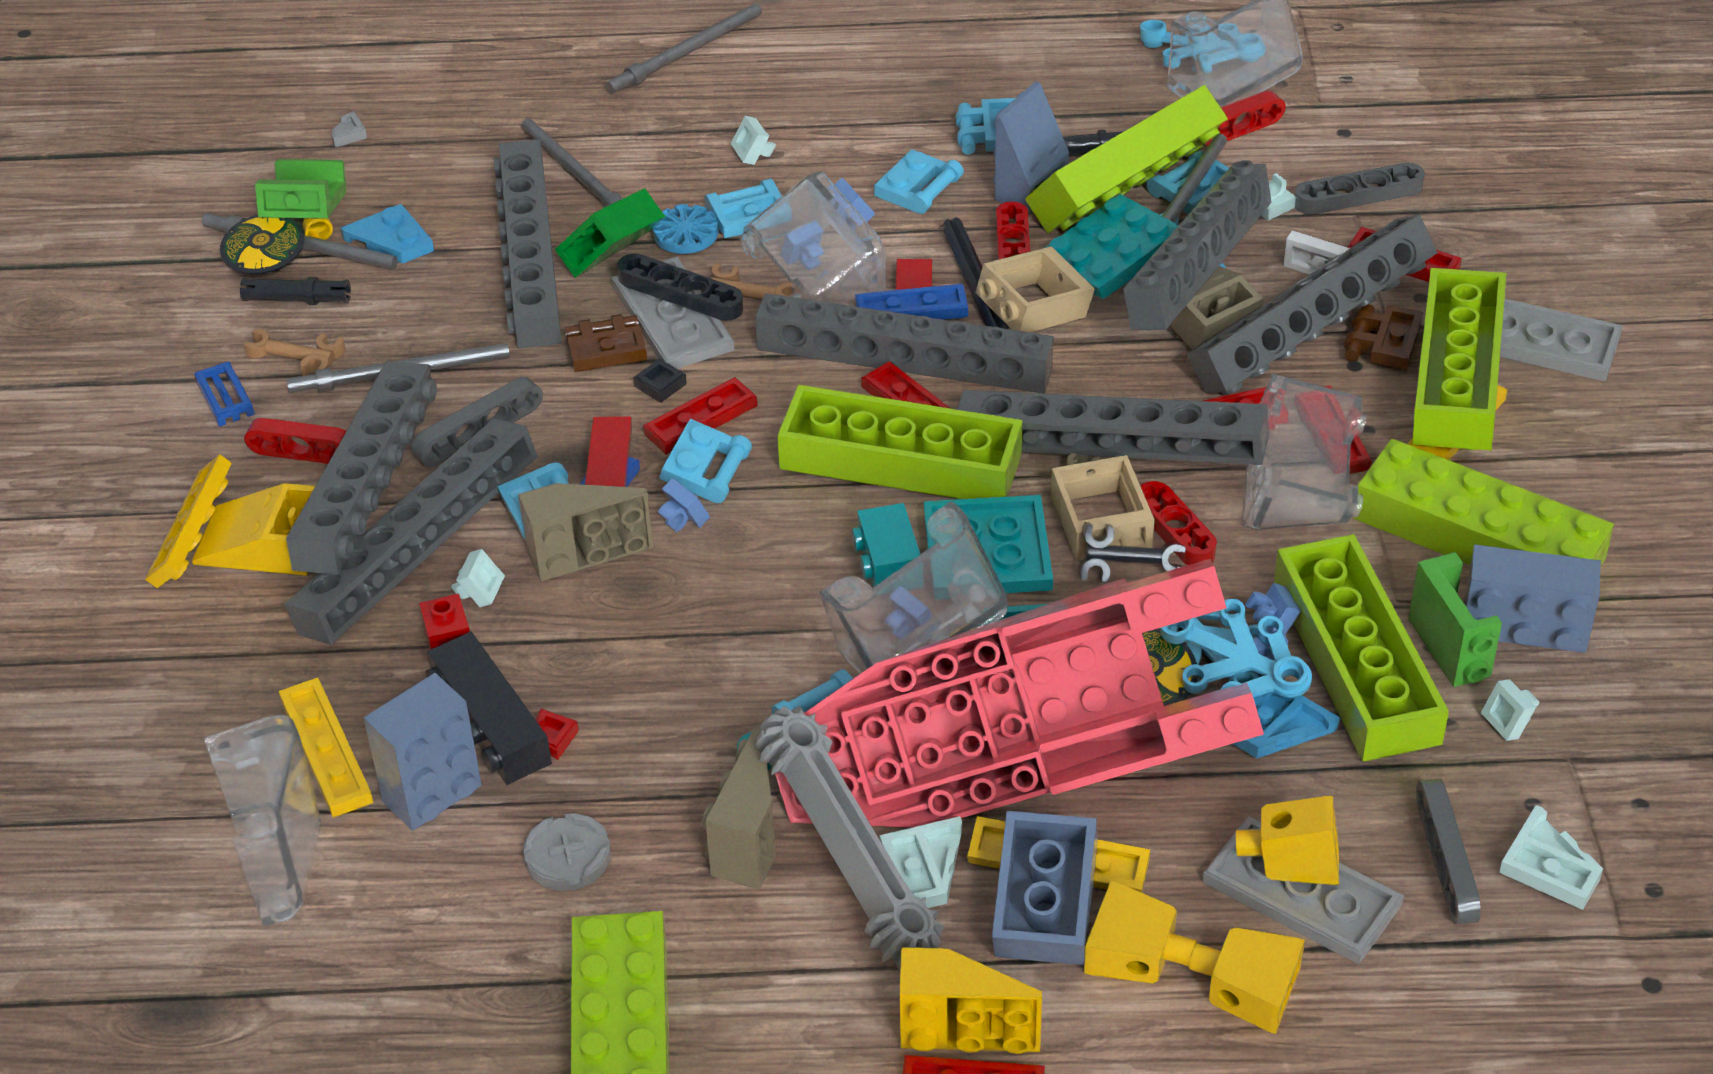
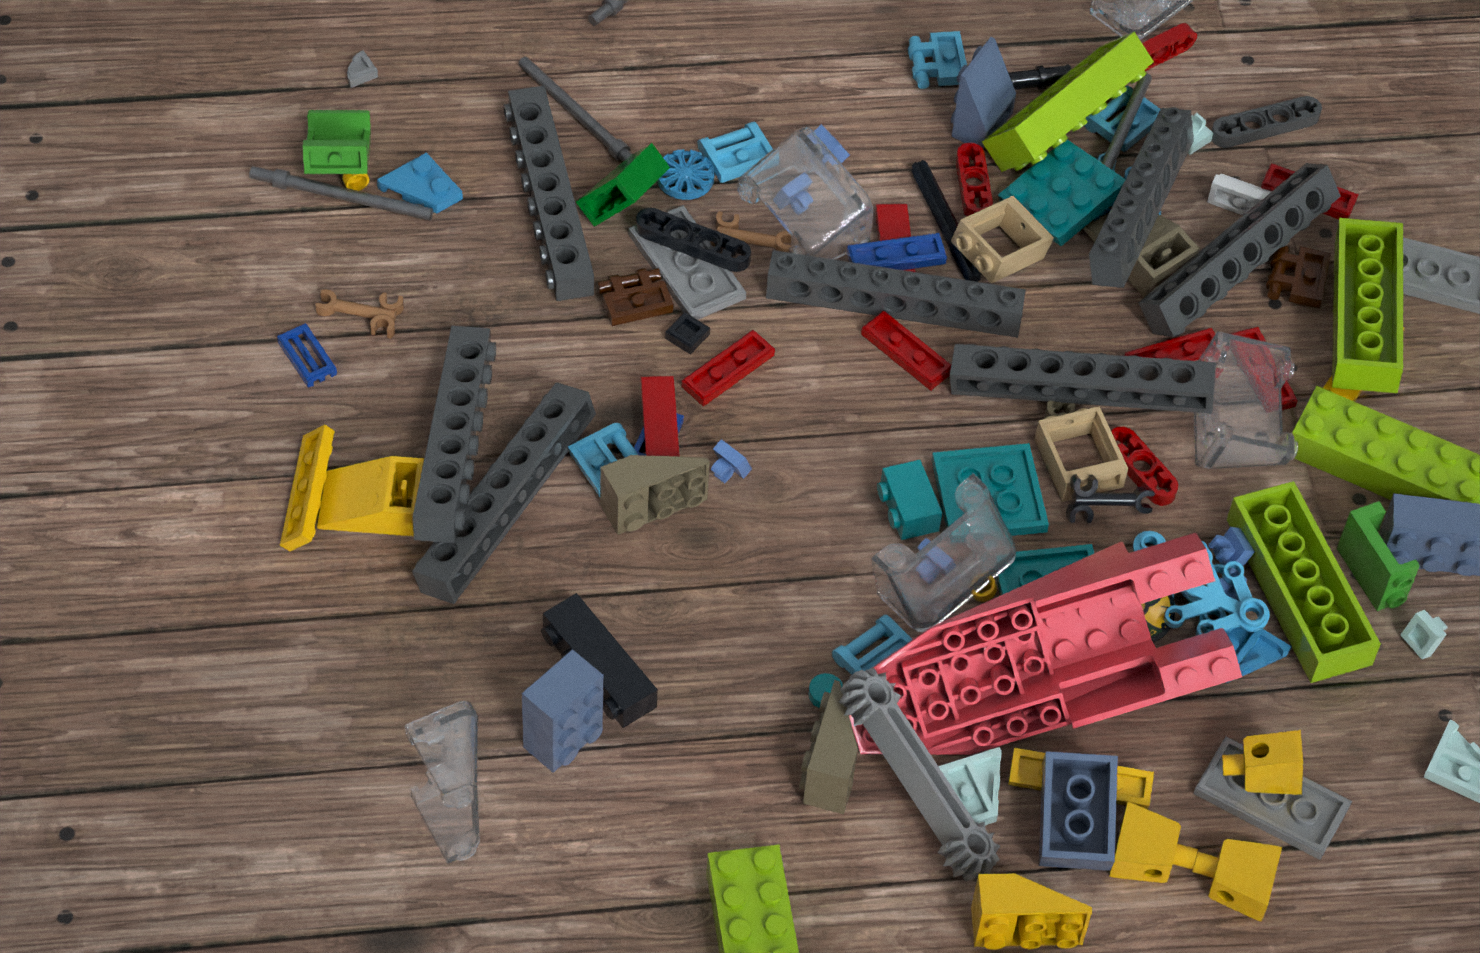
camera: 10 degrees left, 10 degrees up
shield [220,215,305,274] -> none
black pin [240,276,351,305] -> none
red beam [244,418,346,464] -> none
yellow plate [278,677,374,818] -> none
flat silver bar [286,343,510,393] -> none
dark grey beam [411,377,543,467] -> none
red brick [419,593,470,650] -> none
light aqua tile [451,549,505,607] -> none
light grey tile [524,813,611,891] -> none
red tile [536,708,579,760] -> none
medium azure plate [659,419,752,503] -> none
light aqua tile [731,116,776,165] -> none
lime brick [778,385,1022,499] -> none
medium azure plate [874,149,964,214] -> none
dark grey beam [1416,779,1481,925] -> none

